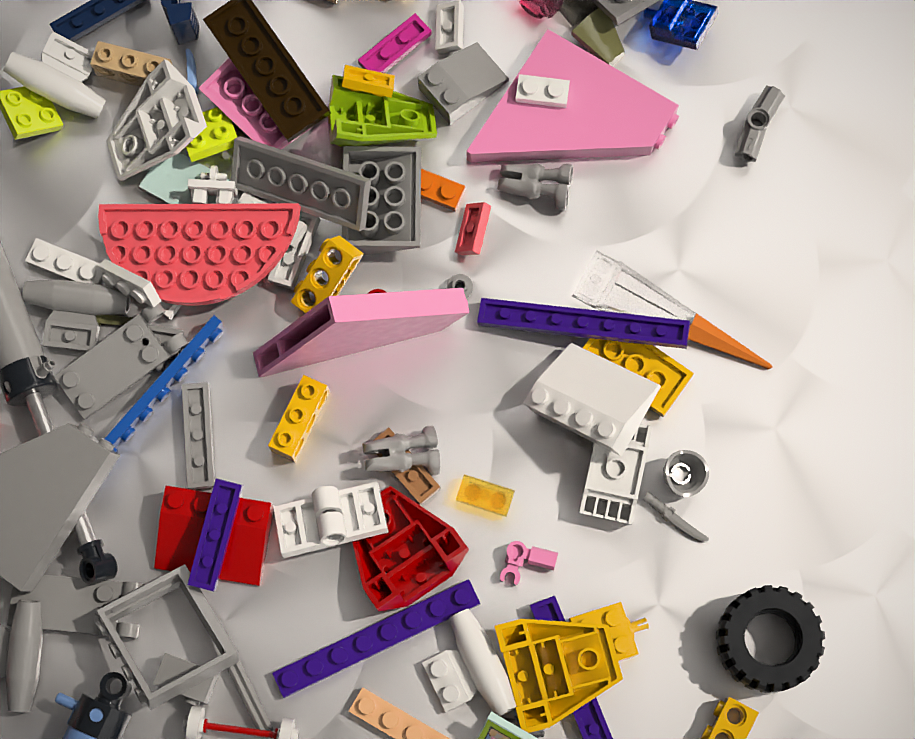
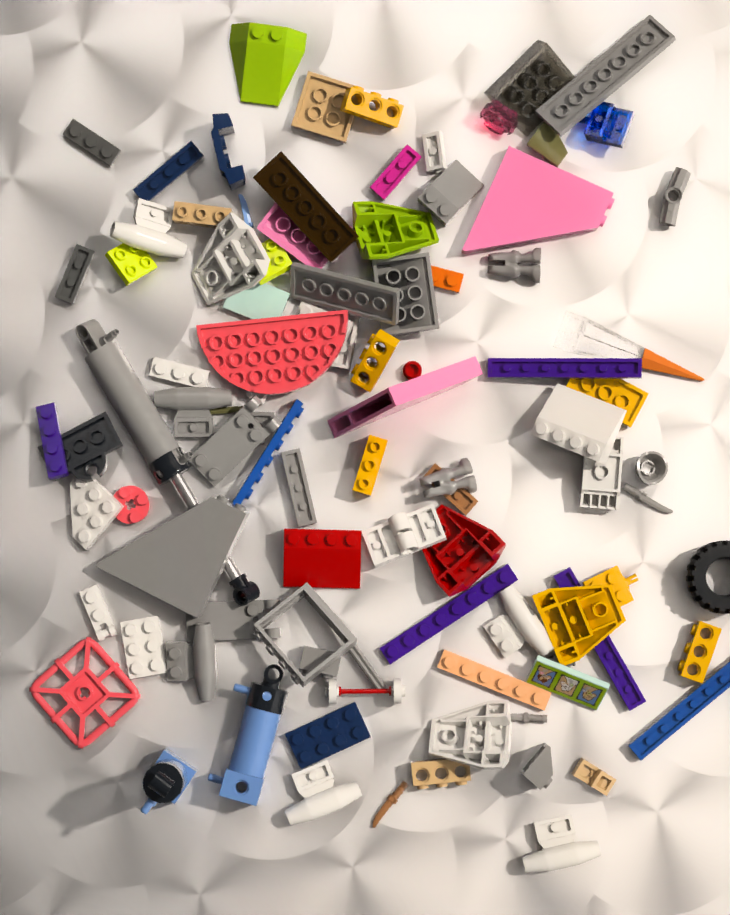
camera: 15 degrees left, 10 degrees up
white plate [98,259,161,307] -> none
white hips [187,166,238,204] -> none
dark purple plate [187,478,244,592] -> none
yellow plate [341,65,395,98] -> none
light grey plate [447,274,473,298] -> none
coral plate [455,202,491,256] -> none
clear yellow plate [456,474,515,517] -> none
bright pink bar [500,541,558,585] -> none
white plate [516,74,570,108] -> none

